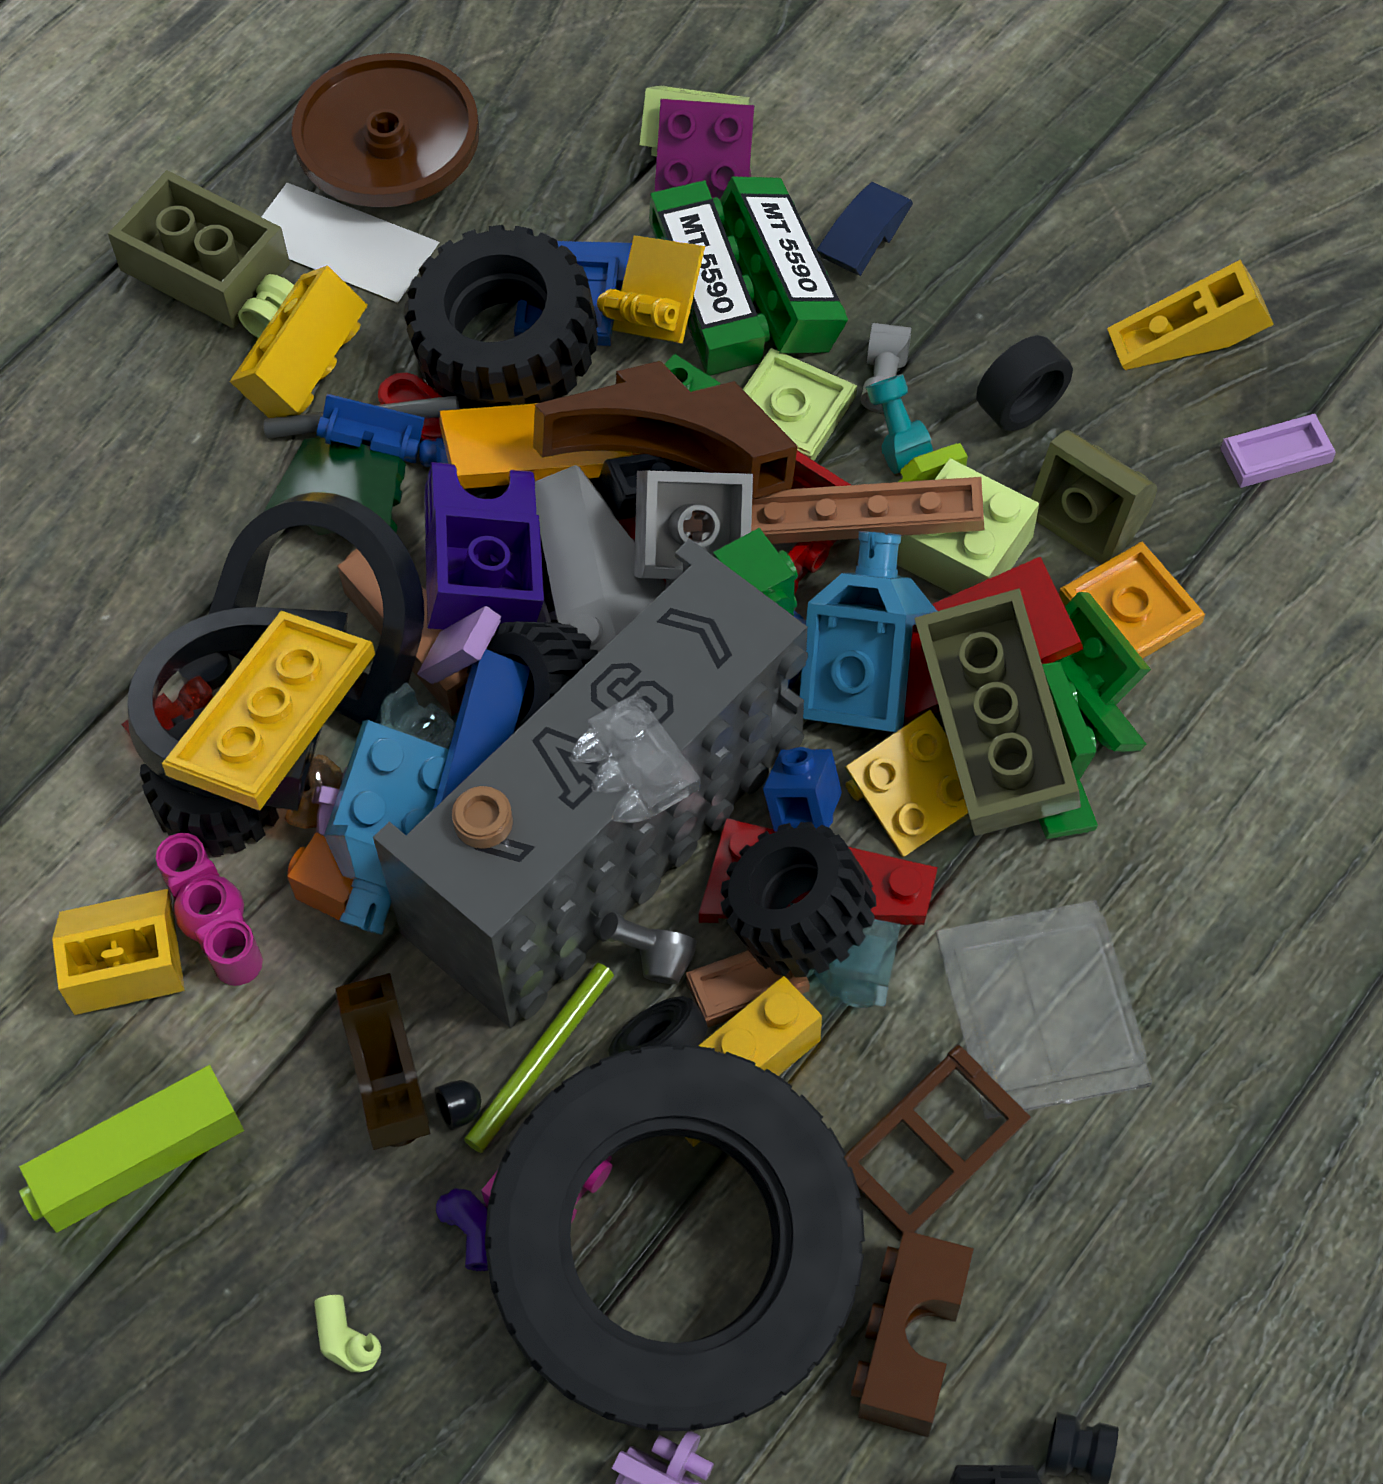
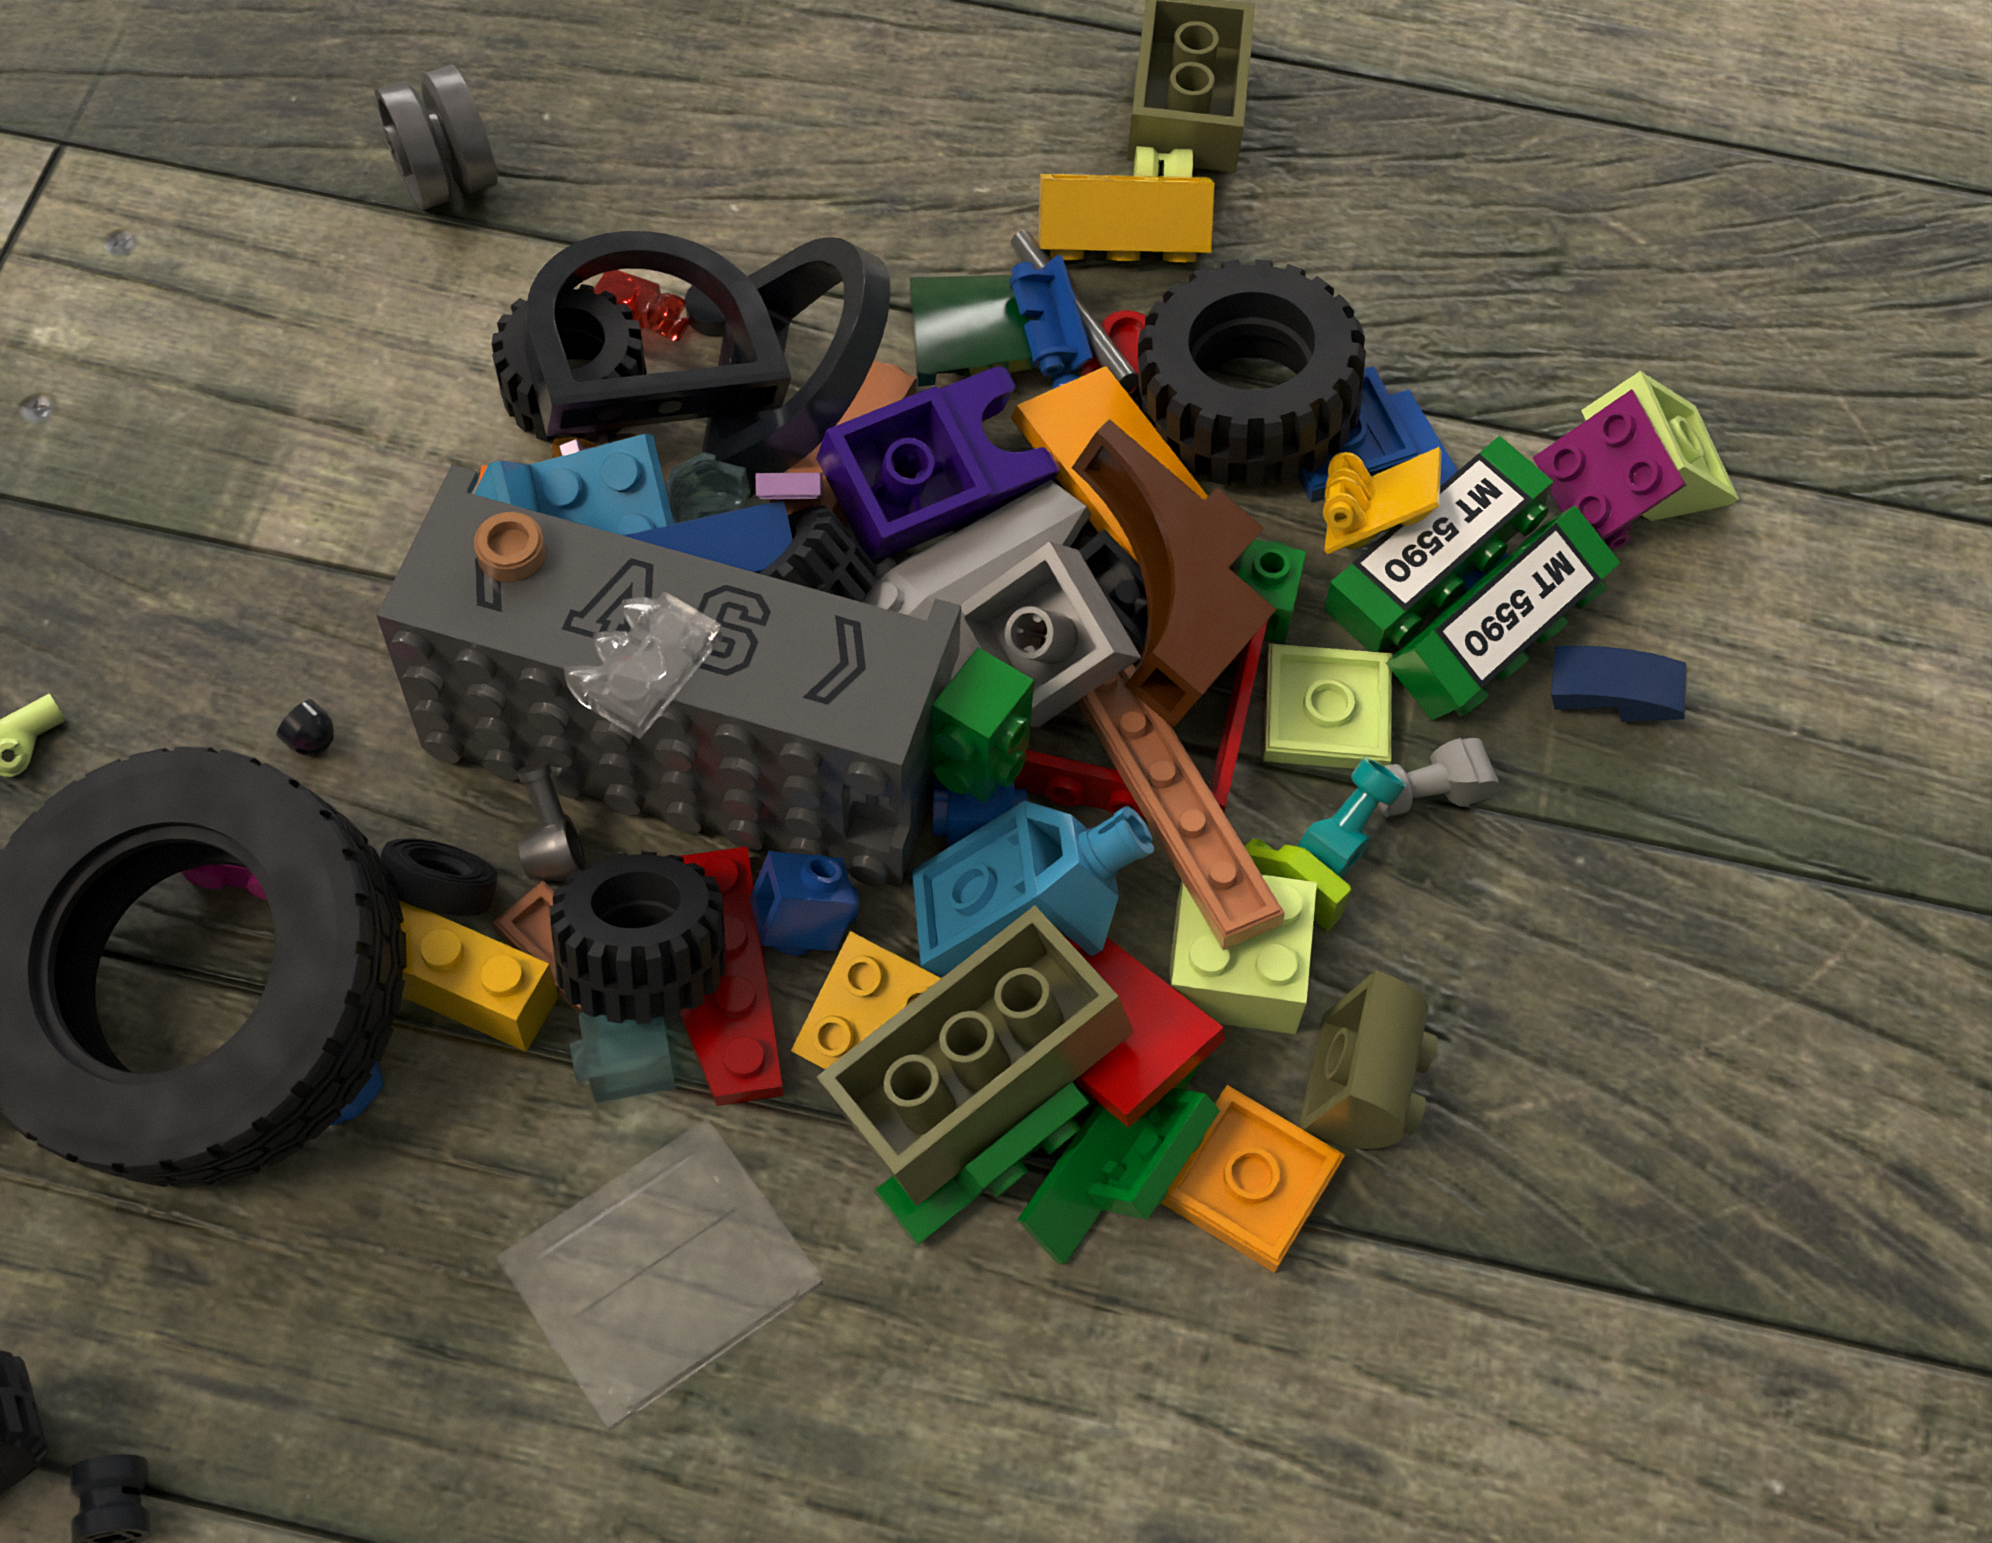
camera: 60 degrees right, 0 degrees up
lime brick [19,1065,244,1233] -> none
yellow slope [52,889,185,1015] -> none
dark pink piece [155,833,263,986] -> none
yellow tile [162,611,375,811] -> none
white sticker [262,183,440,303] -> none
reddish brown dish [292,53,479,207] -> none
dark brown arch [335,973,431,1150] -> none
lime bar [464,963,614,1153] -> none
reddish brown window [844,1044,1031,1235] -> none
reddish brown arch [850,1230,974,1437] -> none
black tyre [976,335,1073,431] -> none
yellow slope [1107,260,1274,370] -> none
lavender tile [1221,414,1336,488] -> none

